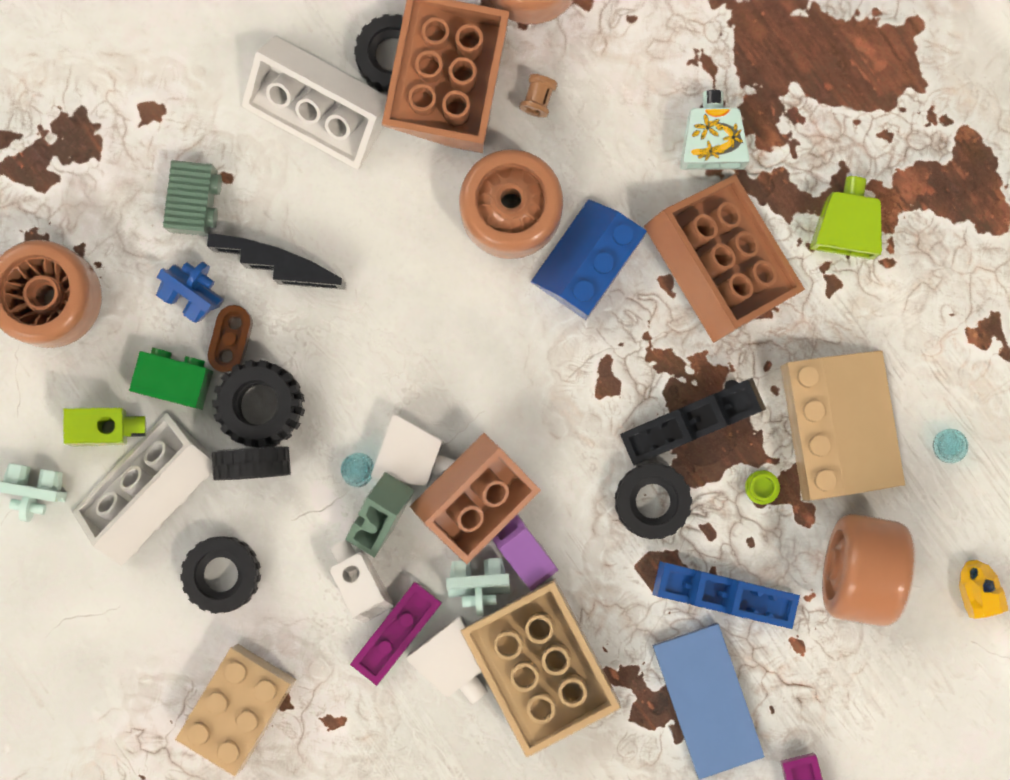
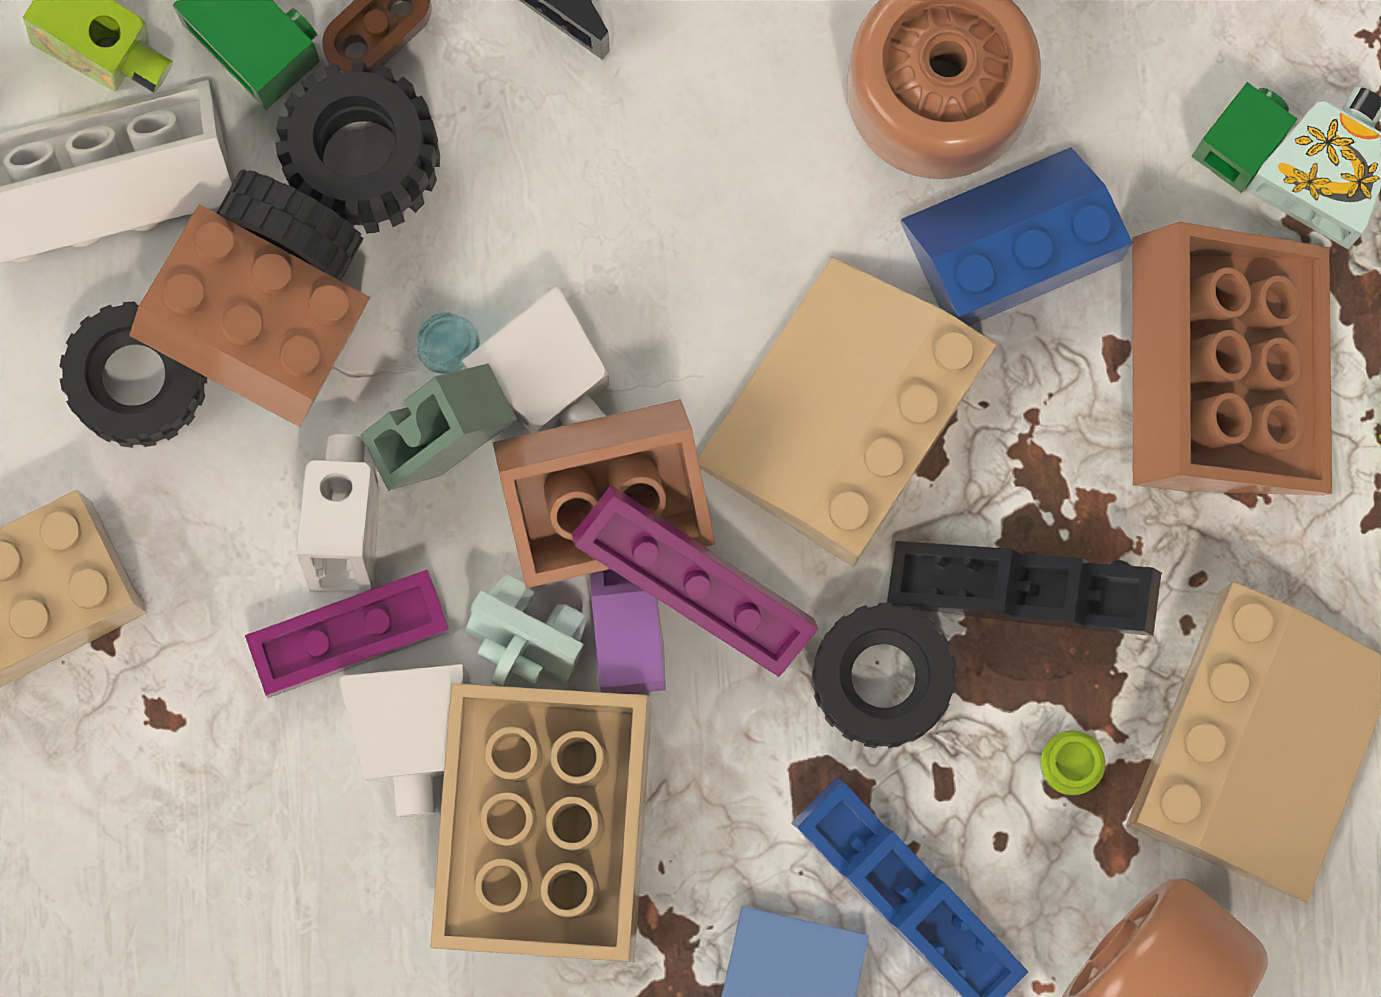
camera: 25 degrees right, 5 degrees down
none -> nougat brick [129,204,370,427]
none -> magenta plate [572,485,818,677]
none -> tan slope [698,257,997,567]
none -> green brick [1191,82,1298,193]

